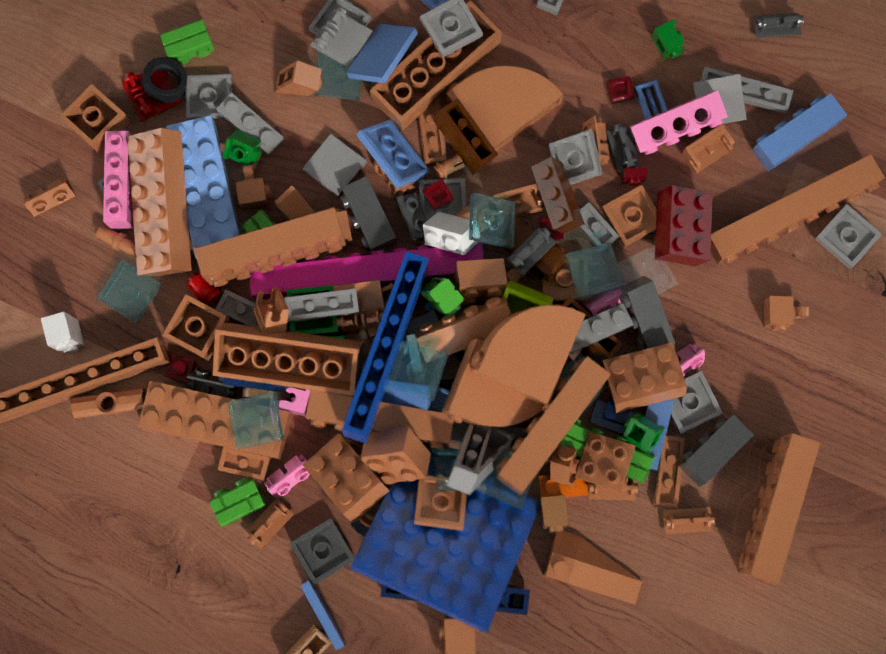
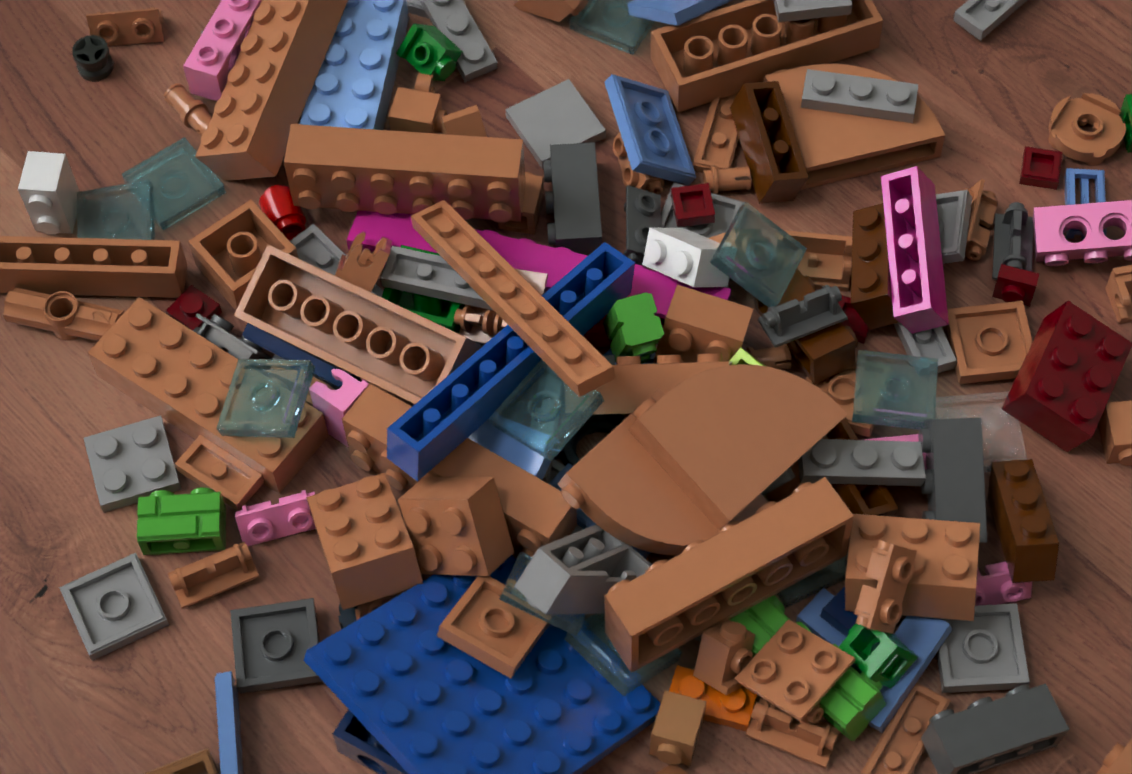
camera: 25 degrees right, 20 degrees down
none -> light grey tile [59,552,169,661]
none -> pearl dark grey wheel [72,35,114,82]
none -> clear light blue tile [77,180,155,240]
none -> light grey plate [83,415,182,513]
none -> nougat plate [411,200,615,397]
none -> light grey plate [801,69,919,123]
none -> nougat hinge [854,540,917,634]
none -> dark pink brick [881,166,949,334]
none -> reddish brown brick [987,459,1059,583]
none -> nougat plate [1048,93,1126,166]

